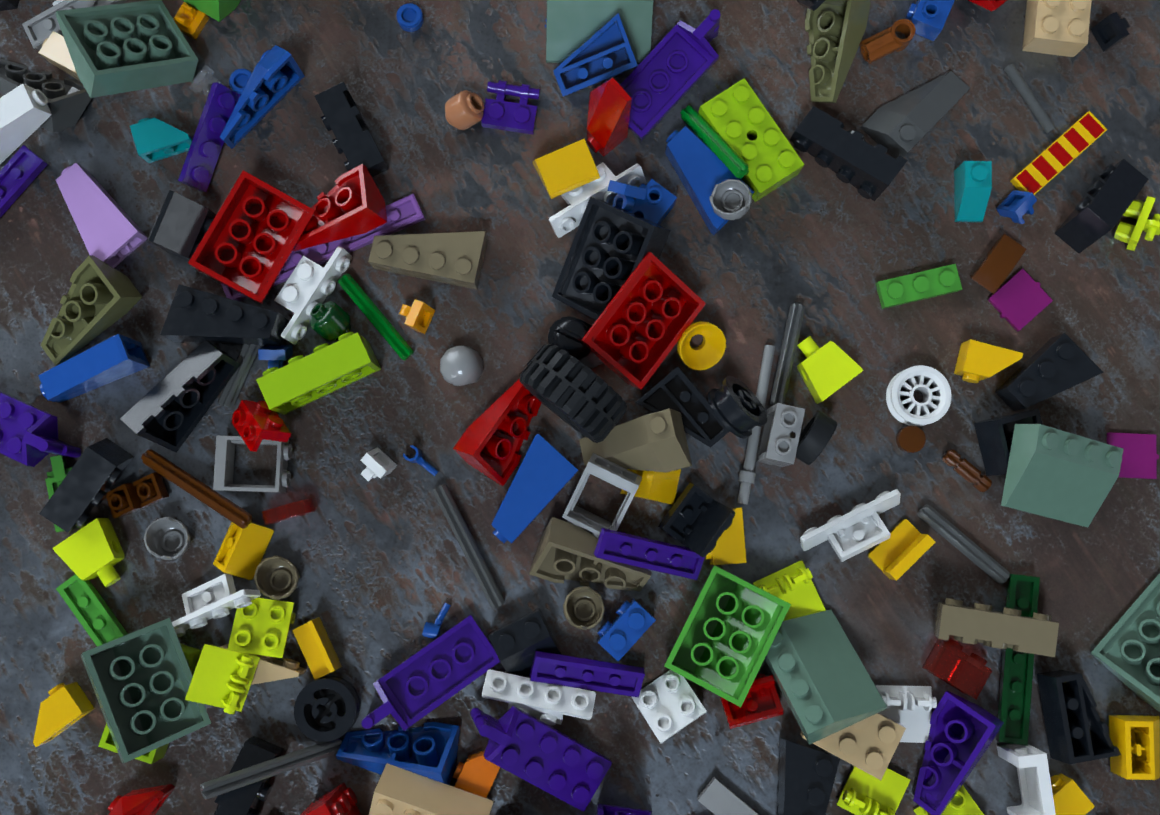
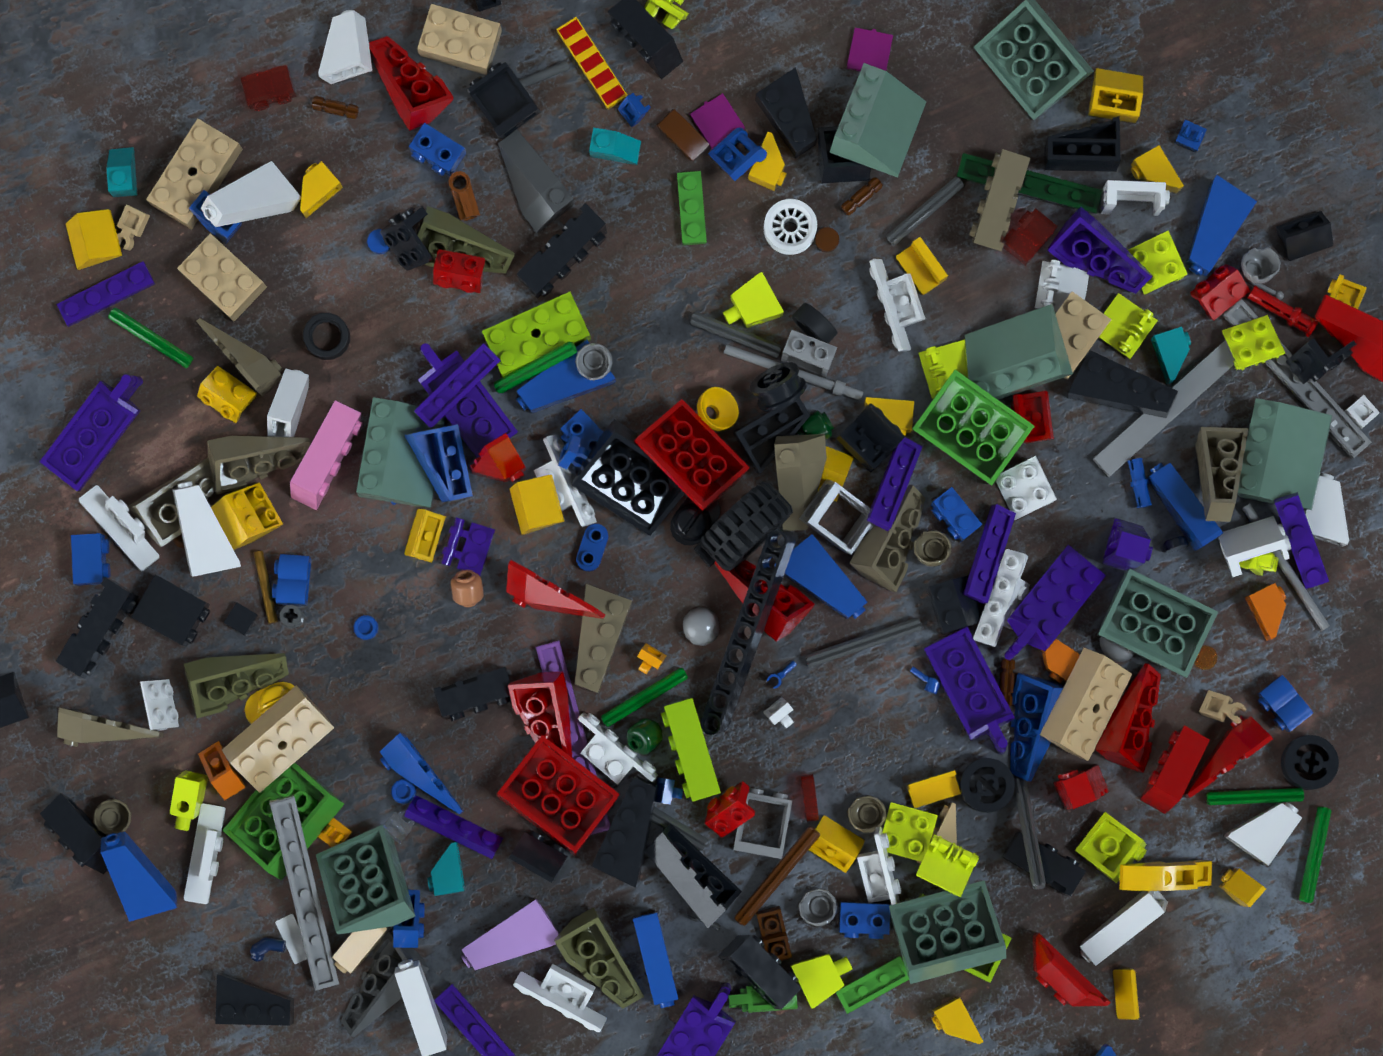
camera: 85 degrees left, 0 degrees up
none -> blue brick [393,890,425,948]
none -> yellow slope [404,509,446,563]
none -> dark purple plate [414,343,501,429]
none -> red bracket [433,249,485,293]
none -> black panel [467,62,541,140]
none -> red wedge [506,560,605,619]
none -> white bracket [513,964,607,1033]
none -> blue plate [576,524,609,572]
none -> black beam [700,529,796,735]
none -> blue plate [708,127,767,181]
none -> dark green head [797,410,834,440]
none -> blue brick [839,902,890,939]
none -> reddish brown axle [999,659,1015,707]

